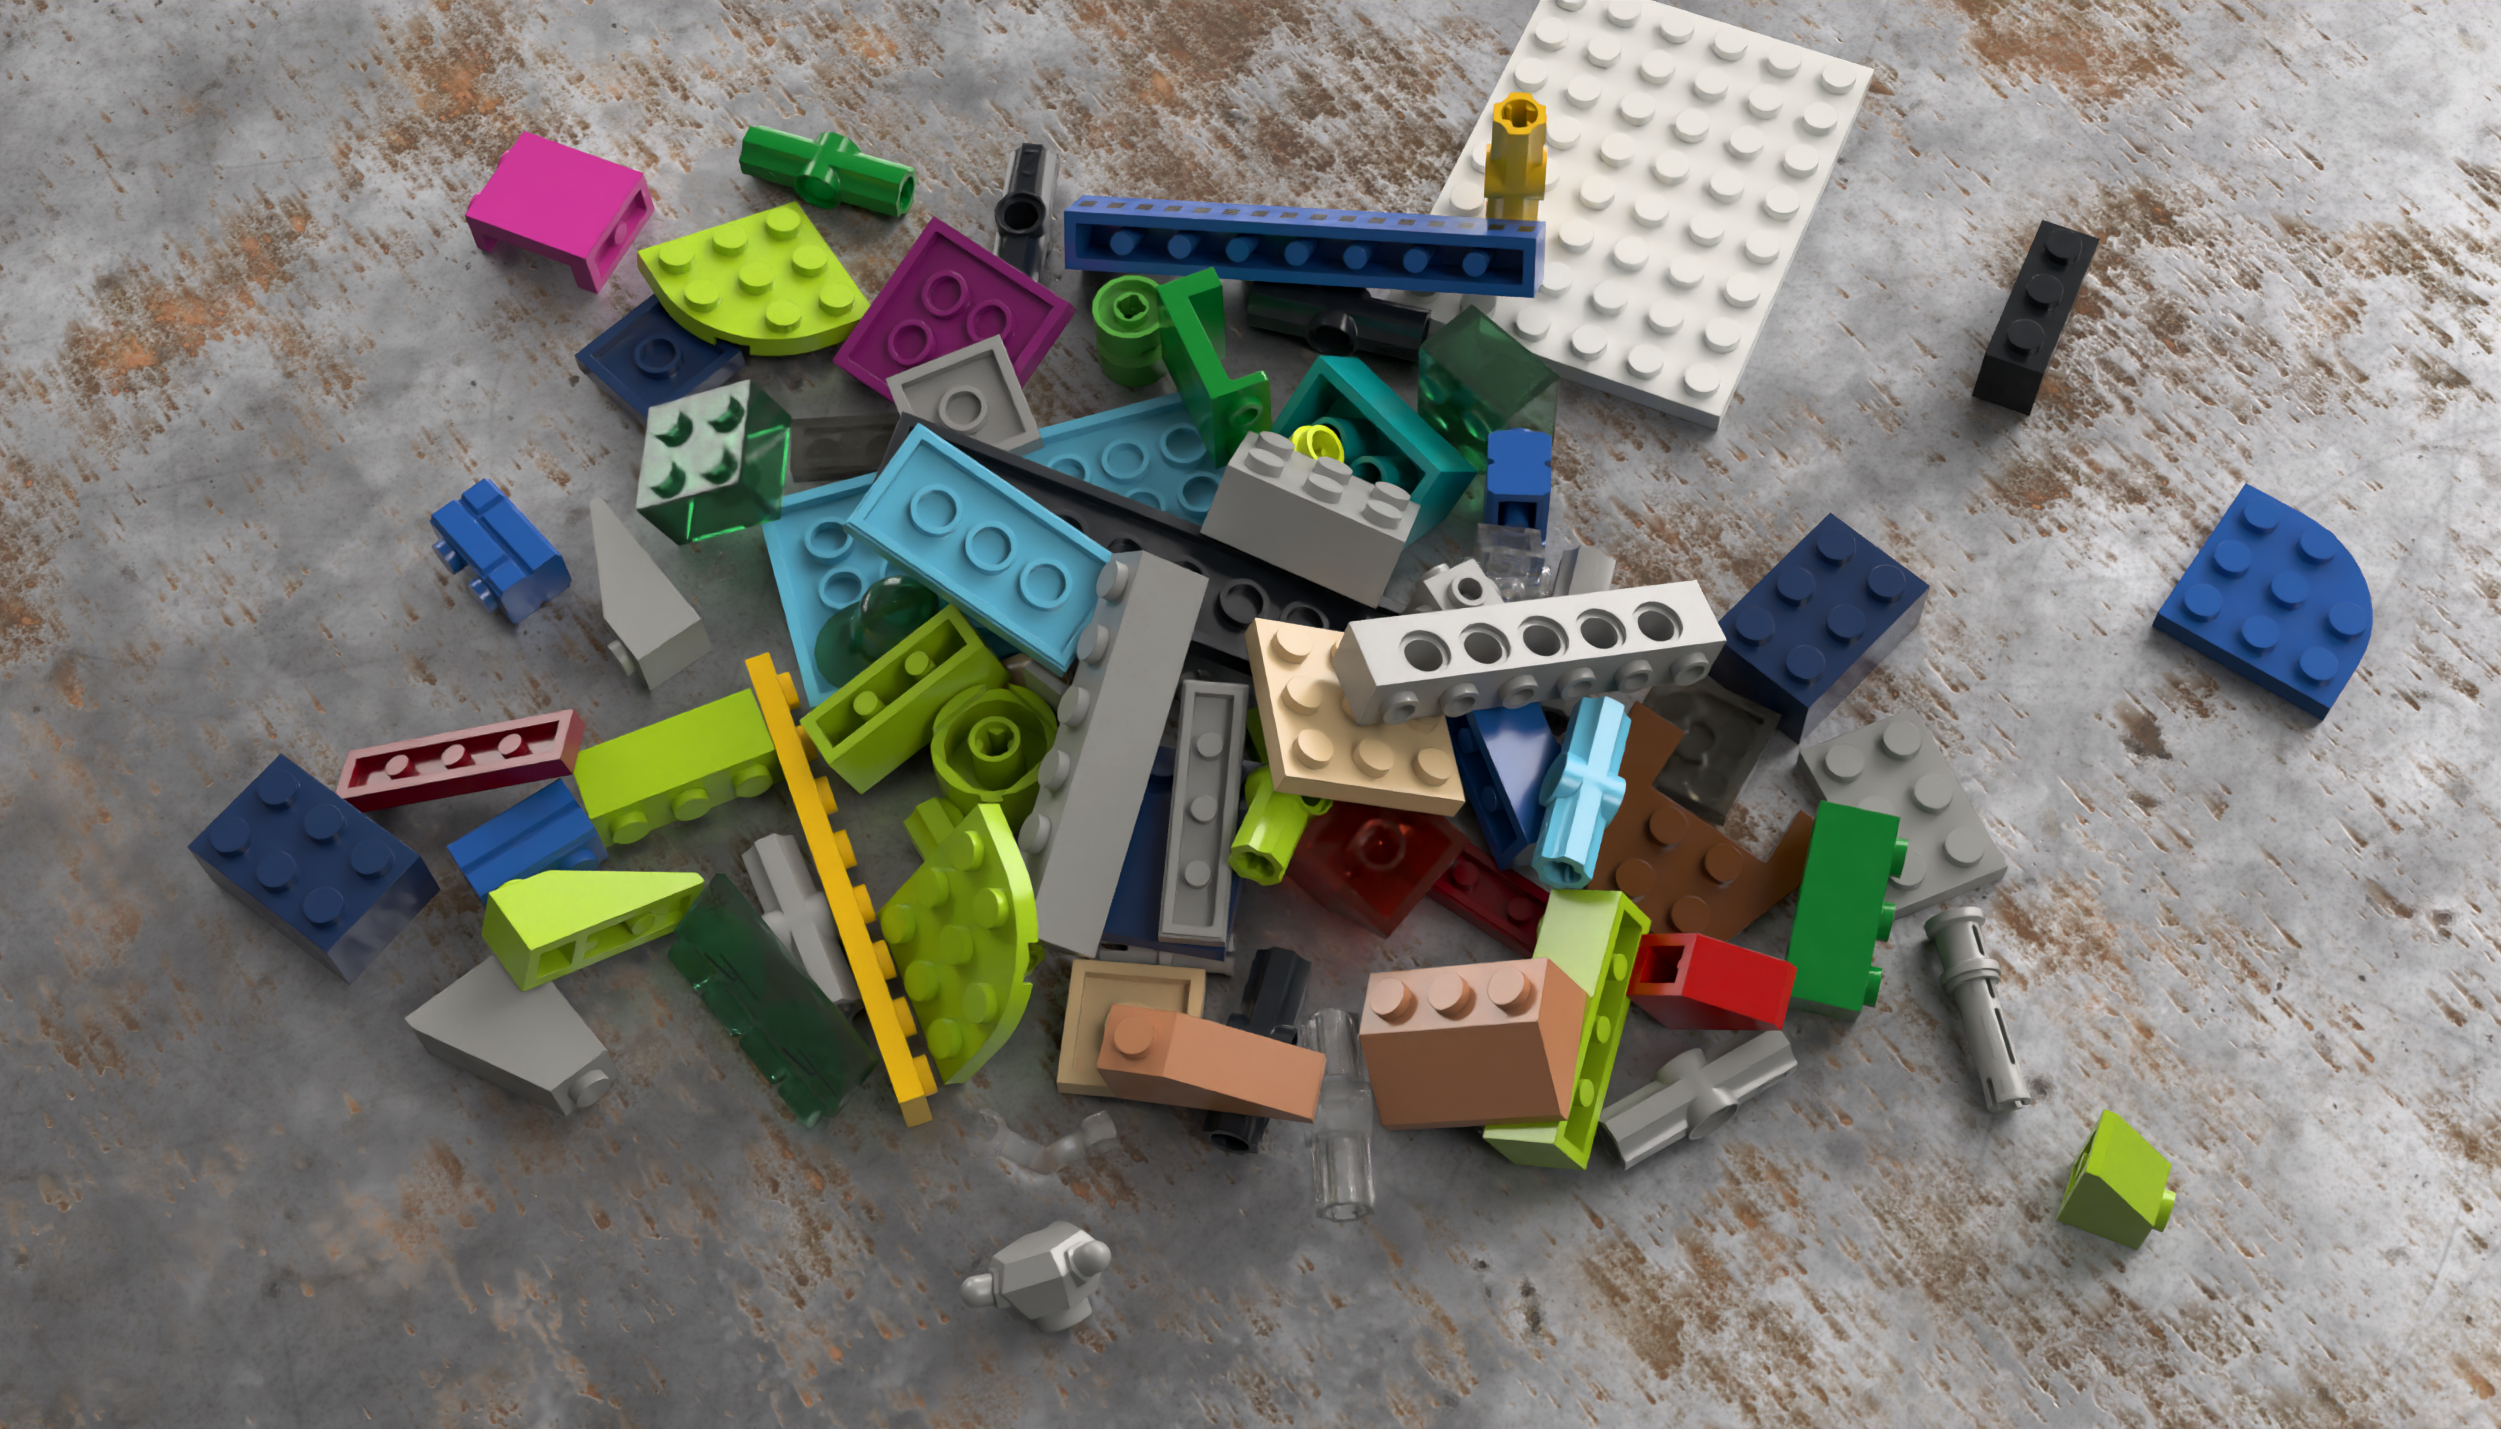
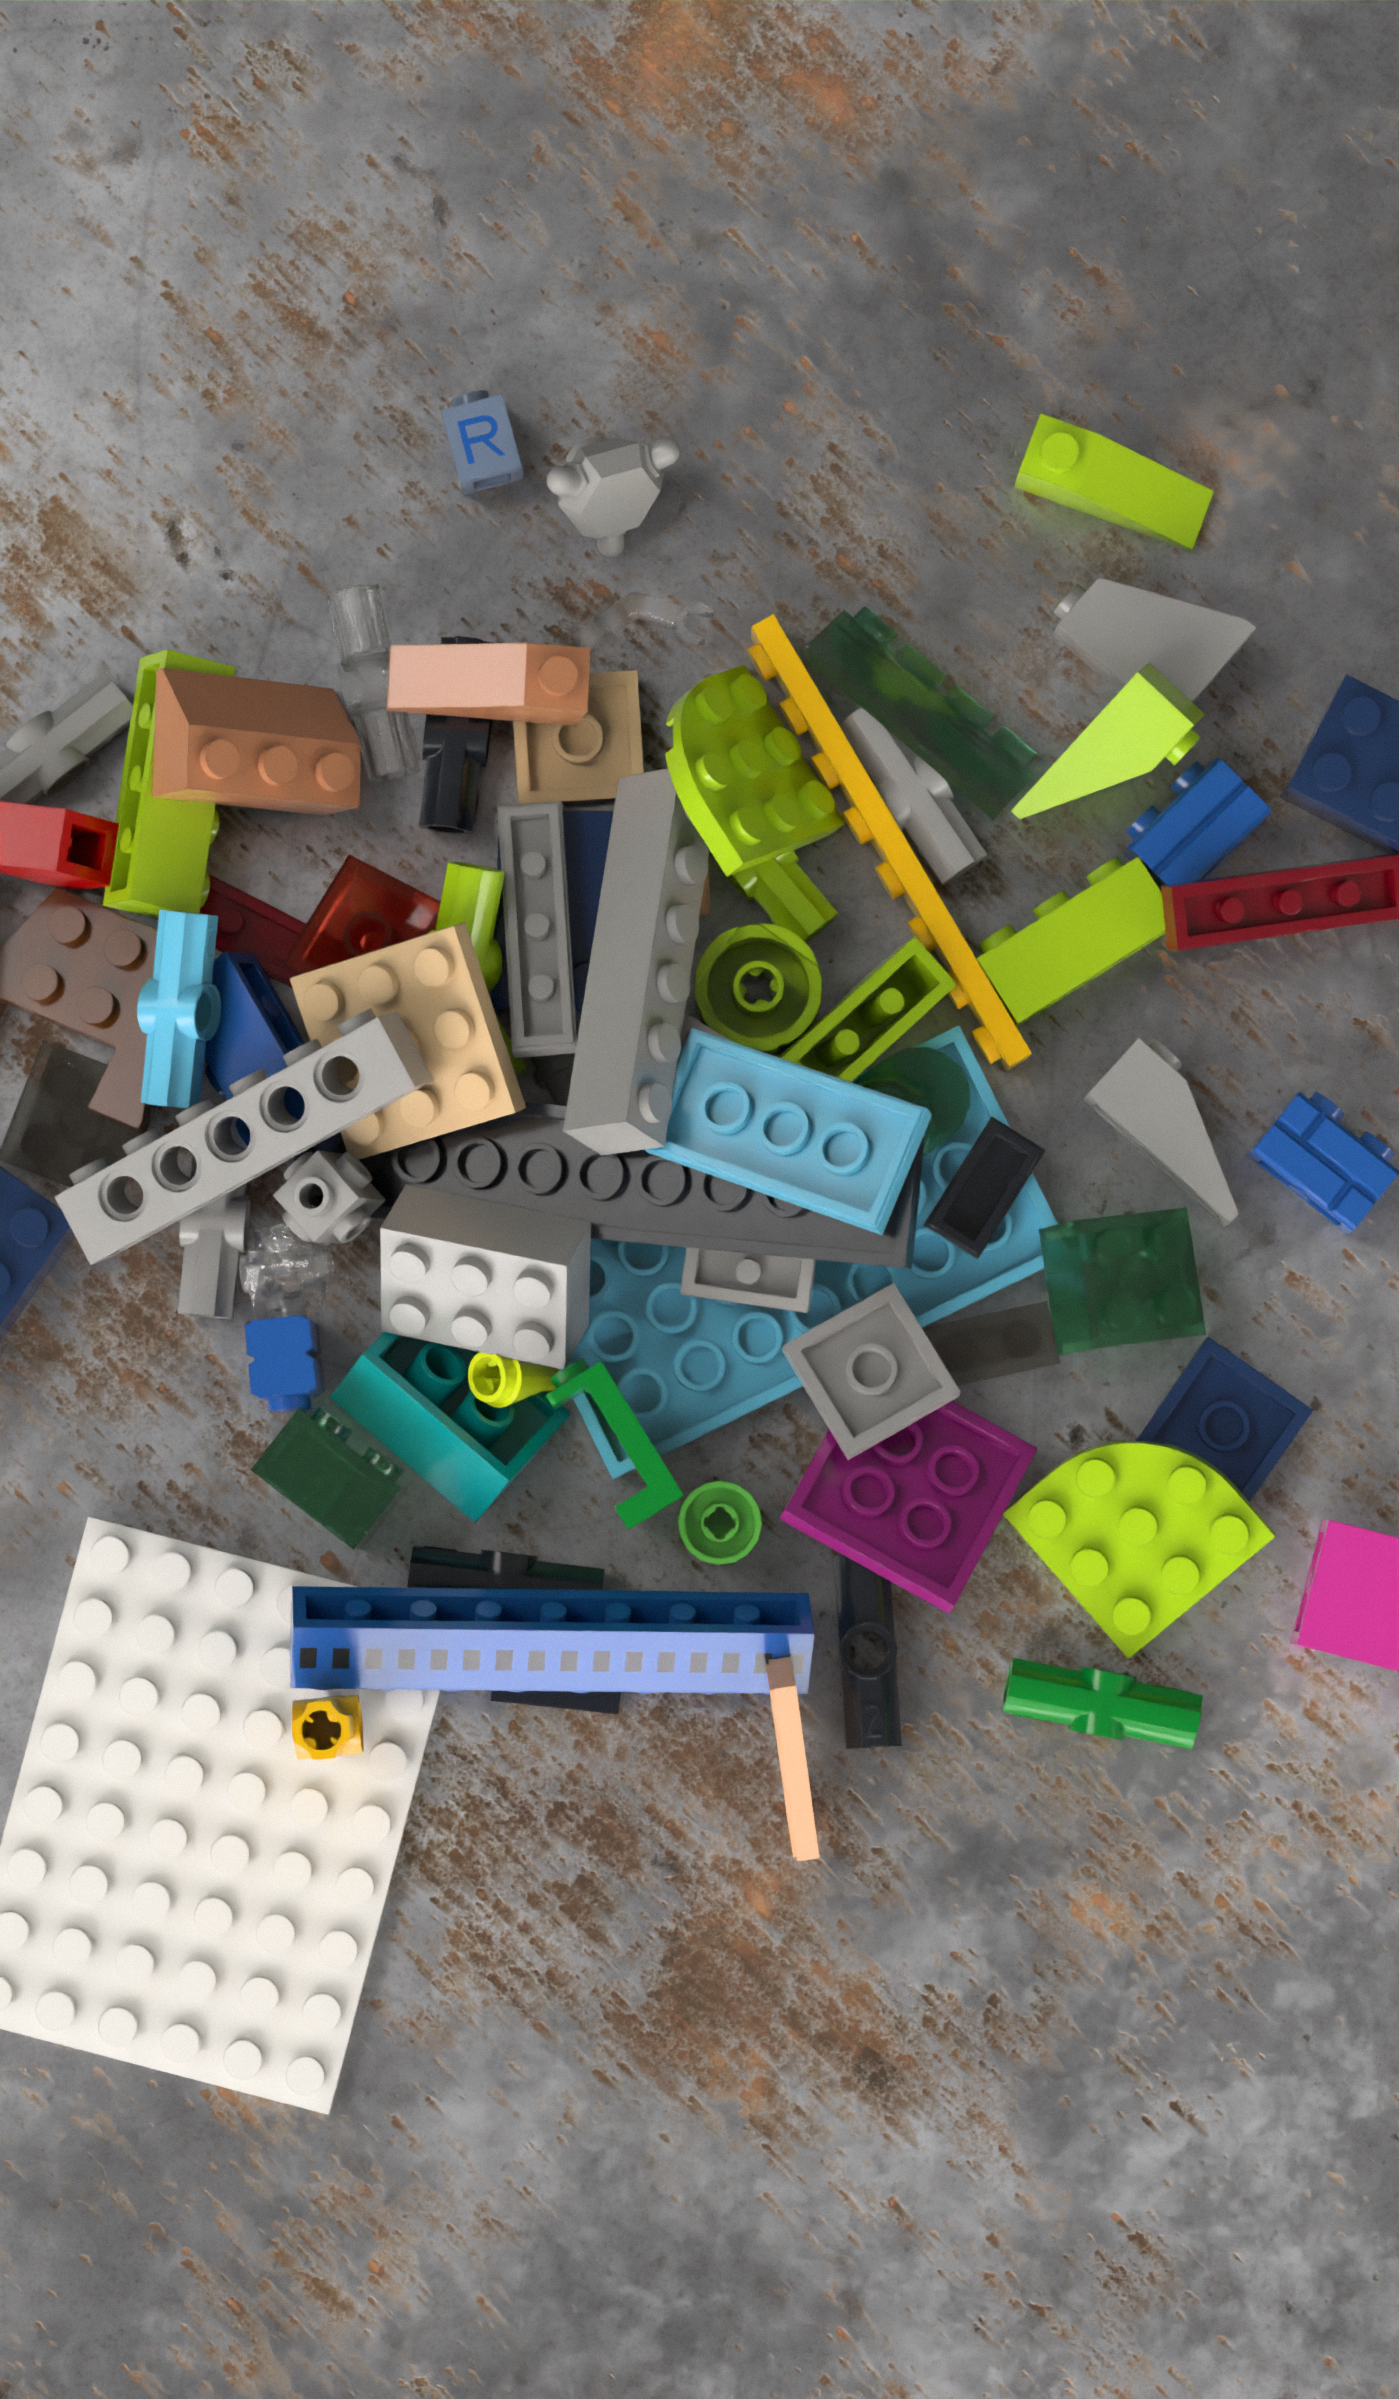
camera: 165 degrees right, 25 degrees up
none -> sand blue brick [441,390,524,495]
none -> light nougat tile [766,1657,820,1861]
none -> black tile [923,1116,1046,1260]
none -> lime slope [1014,413,1214,552]

